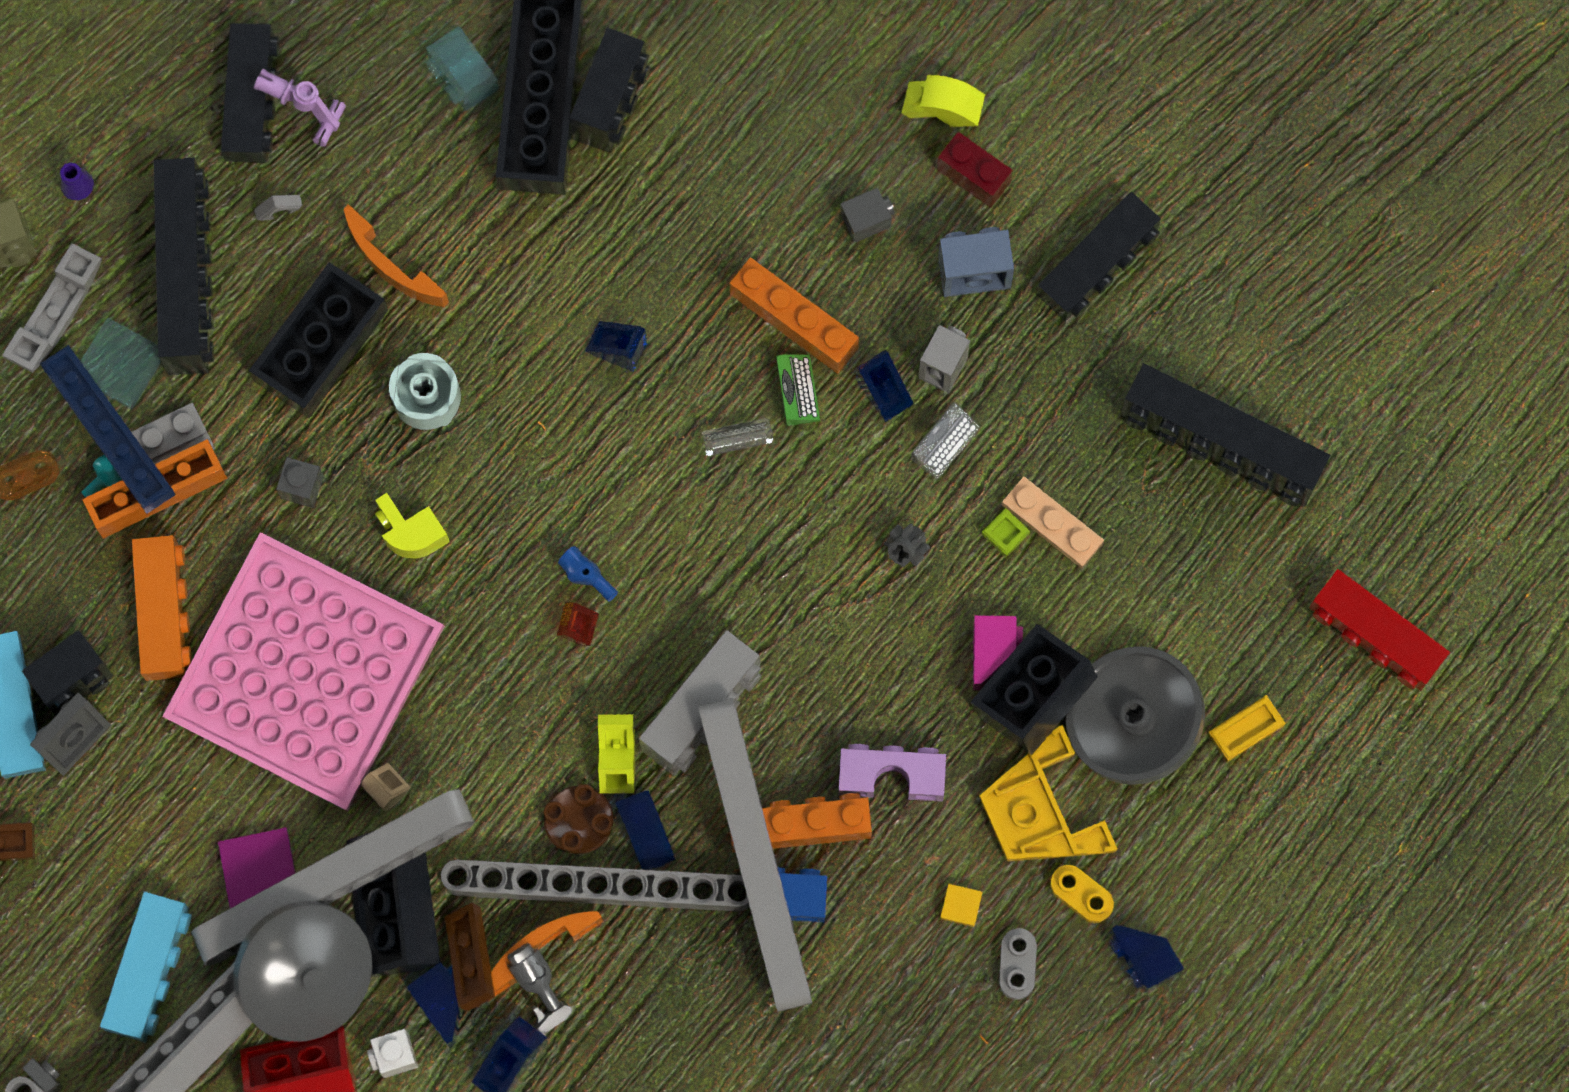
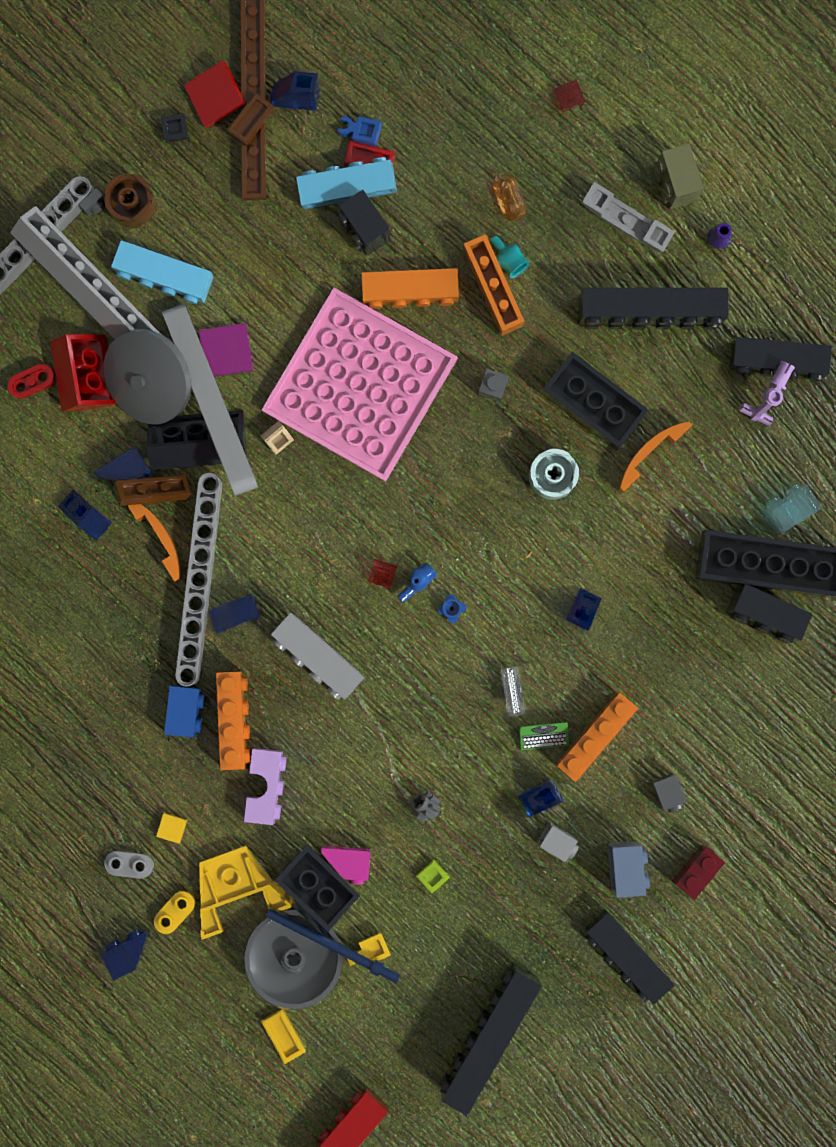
camera: 90 degrees right, 10 degrees up
dark grey plate [30,693,111,776] -> none
dark blue tile [40,345,176,514] -> none
clear light blue tile [80,317,161,410] -> none
light grey plate [132,402,215,464] -> none
light grey tile [254,195,303,221] -> none
white brick [367,1029,418,1078] -> none
neon yellow brick [375,493,450,558] -> none
dark grey piece [507,943,572,1035] -> none
reddish brown dish [544,784,614,854] -> none
neon yellow brick [598,714,635,793] -> none
light grey beam [698,697,812,1012] -> none
neon yellow brick [902,75,985,127] -> none
slope [911,402,980,480] -> none
light nougat plate [1002,477,1104,569] -> none
none -> reddish brown brick [104,174,157,229]
none -> dark blue bar [266,908,400,983]
none -> yellow plate [347,932,391,966]
none -> blue plate [437,594,466,623]

